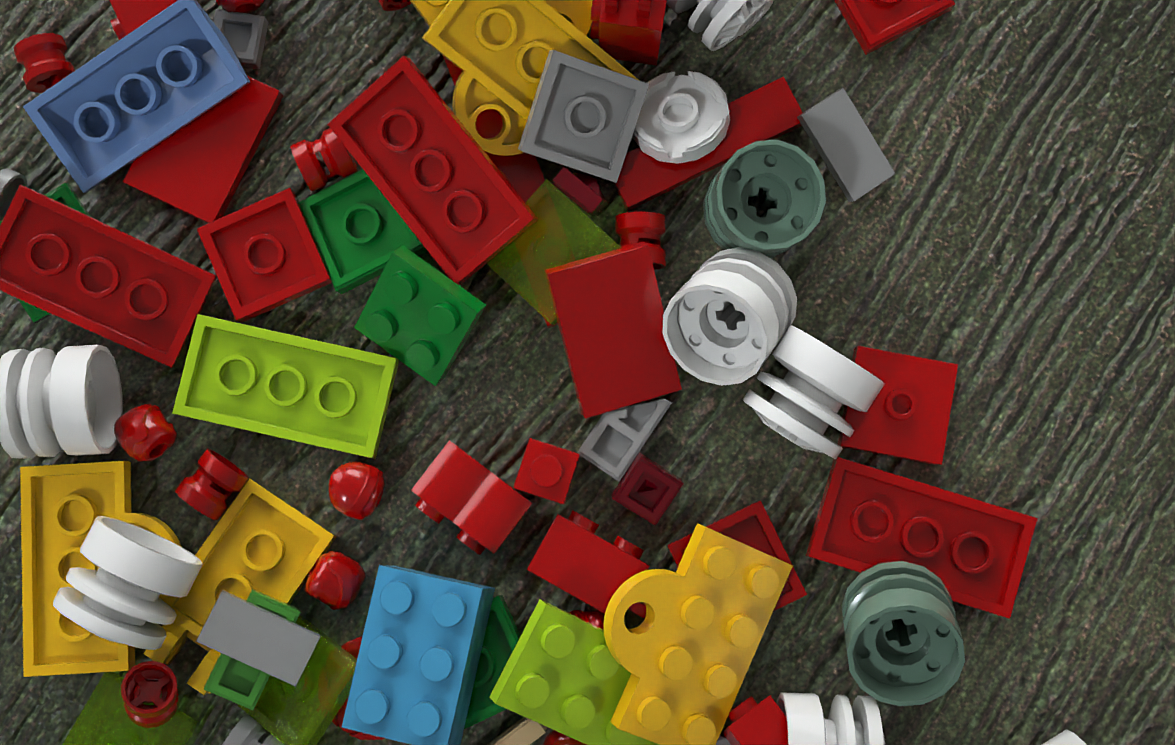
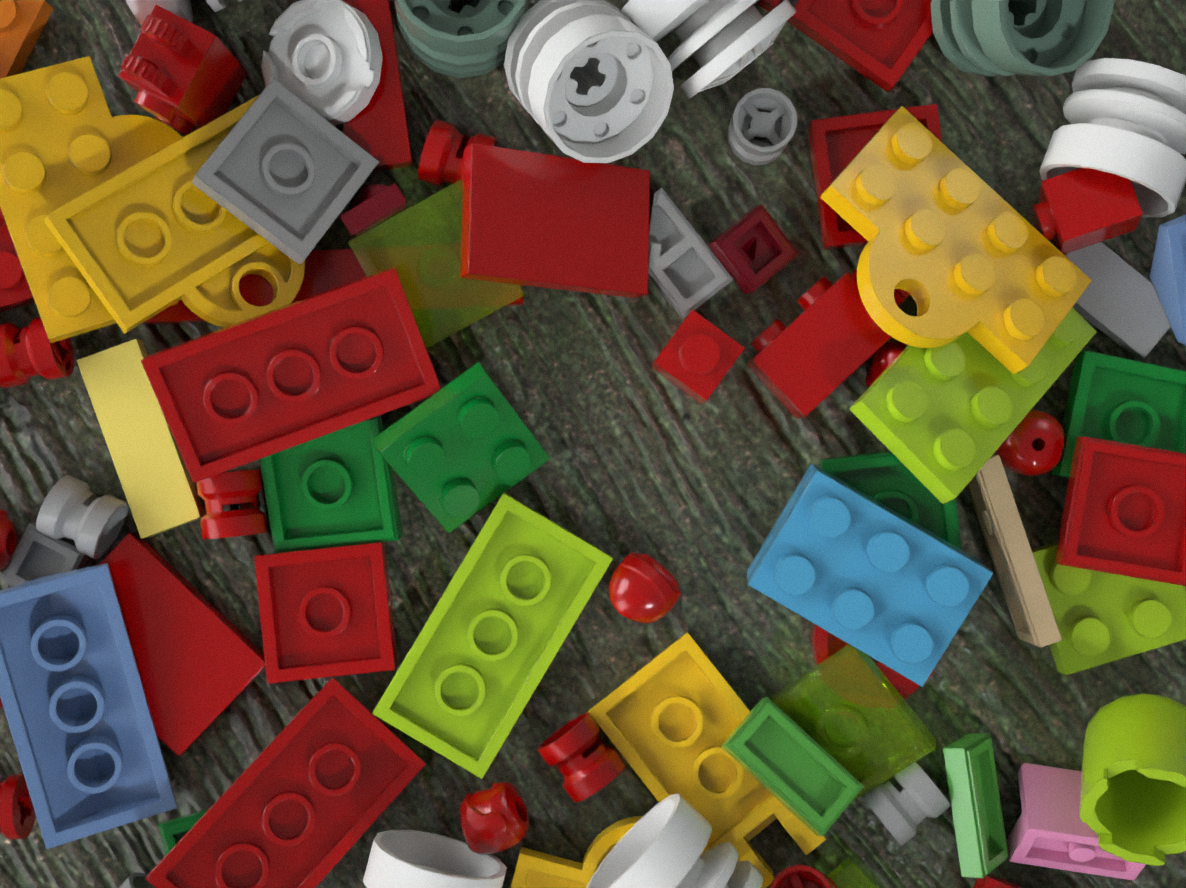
camera: 75 degrees left, 5 degrees up
light grey tile [196,590,320,686] -> none
red piece [305,551,366,610] -> none
red brick [411,440,533,555] -> none
none -> light grey wheel [36,475,129,559]
none -> light yellow tile [76,339,206,539]
none -> light grey wheel [727,88,797,165]

